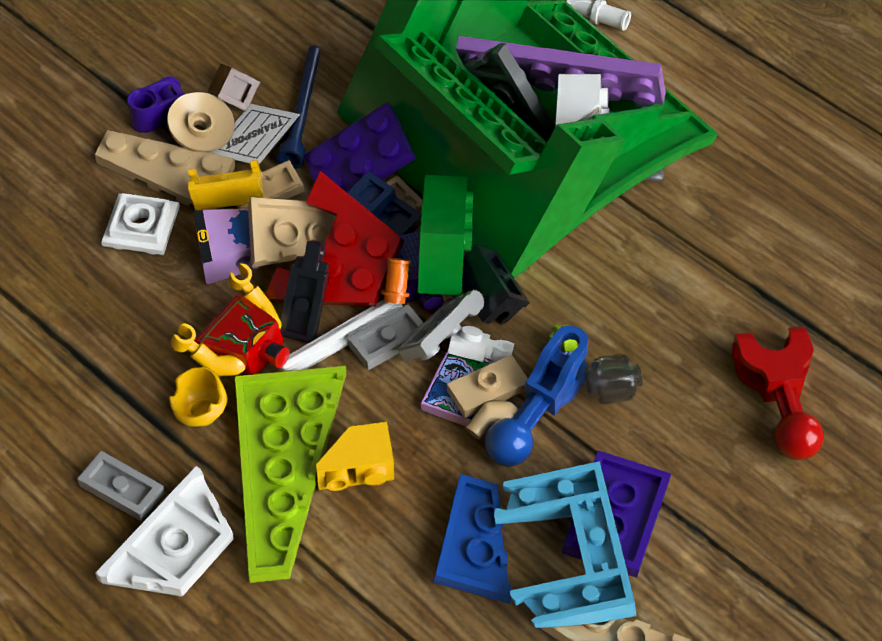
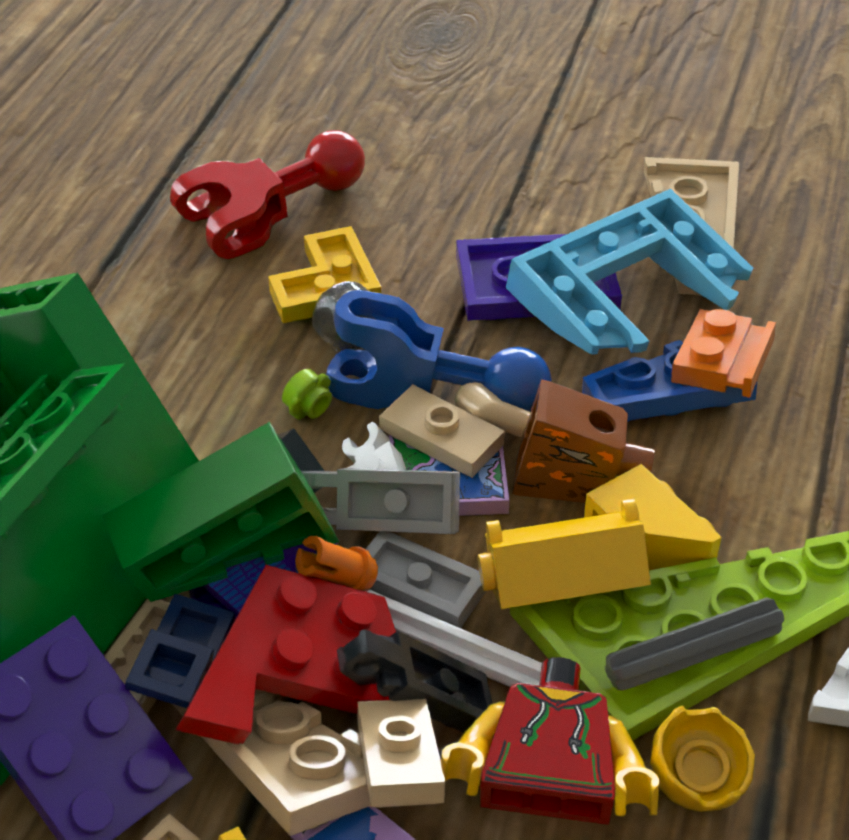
camera: 115 degrees left, 10 degrees down
none -> yellow plate [268,226,381,323]
none -> tan plate [357,699,445,808]
none -> yellow brick [477,499,651,609]
none -> dark orange torso [512,379,655,503]
none -> dark grey axle [605,597,785,691]
none -> orange plate [671,309,776,398]

